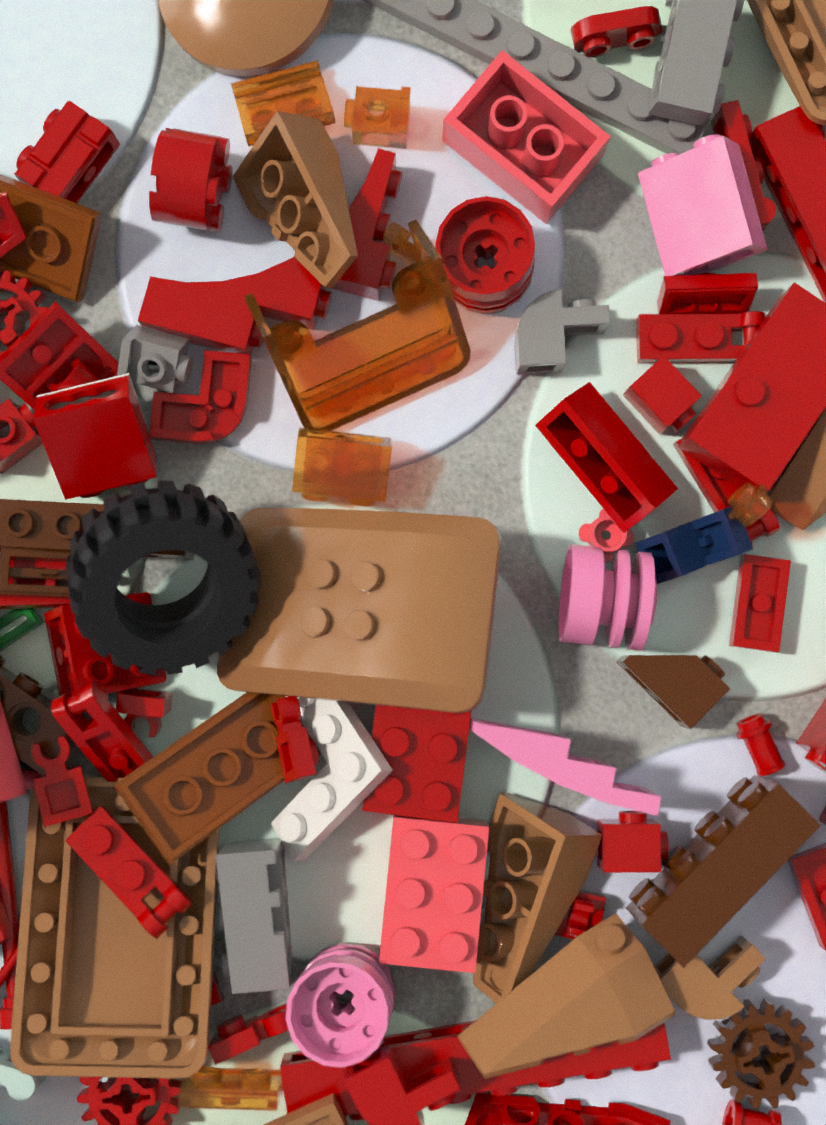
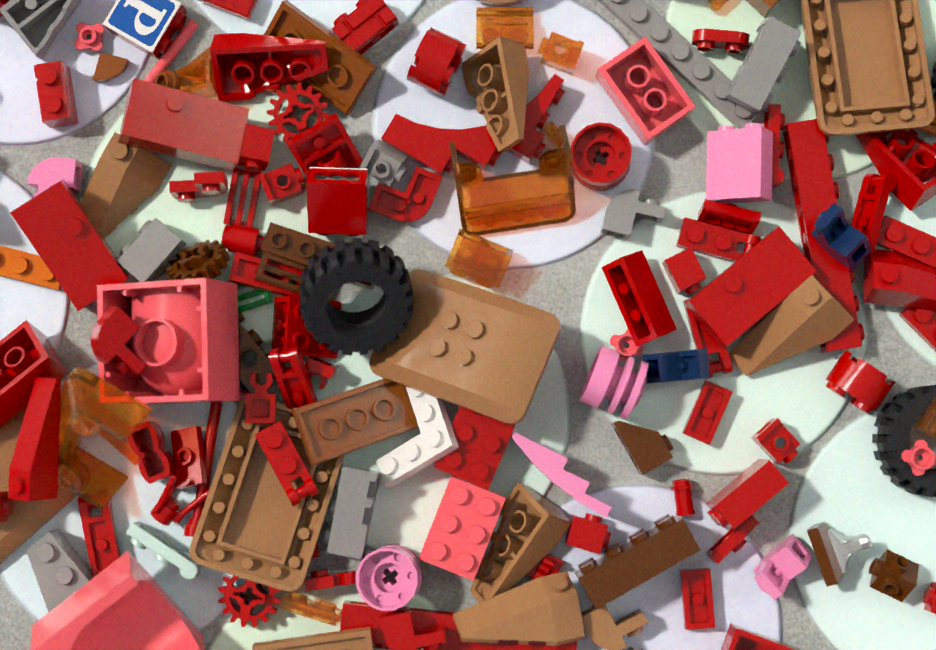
camera: 20 degrees right, 0 degrees up
red plate [271,696,319,784] -> none
clear orange plate [728,483,773,527] -> none

